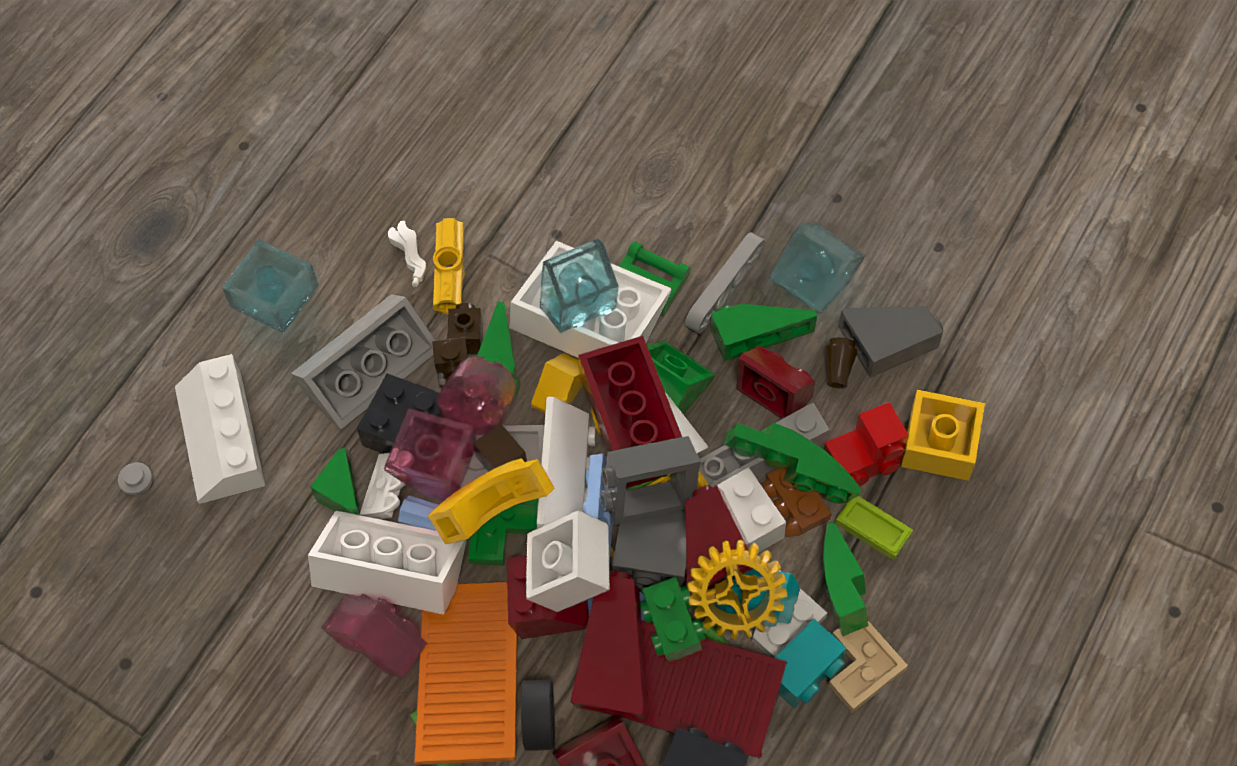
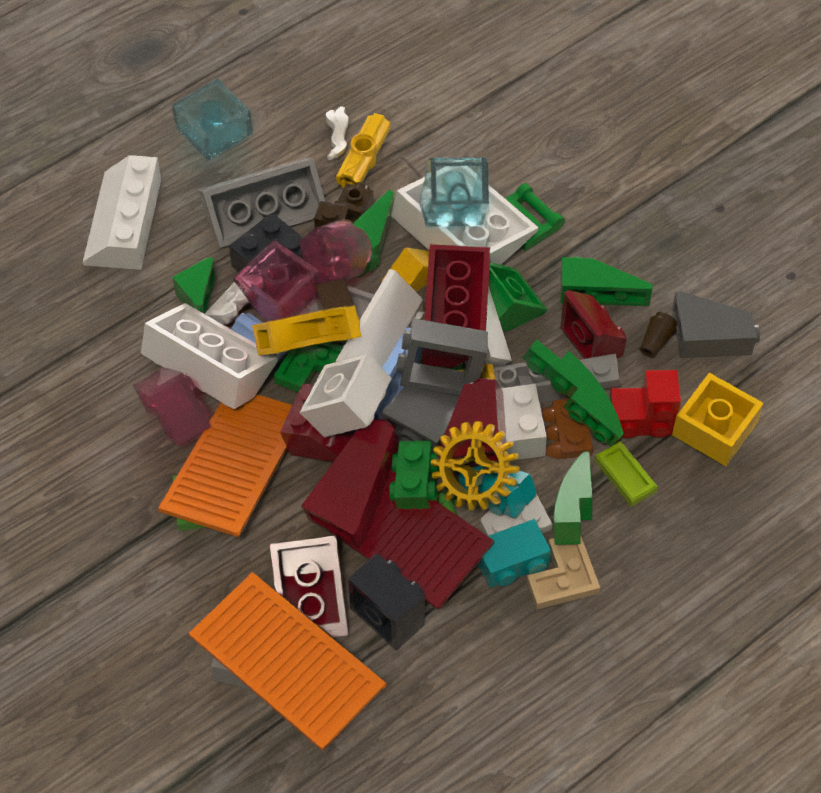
camera: 20 degrees right, 5 degrees down
light grey plate [118,462,153,496] -> none
black tyre [521,679,555,751] -> none
light grey beam [685,232,765,334] -> none
clear light blue slope [769,222,865,313] -> none

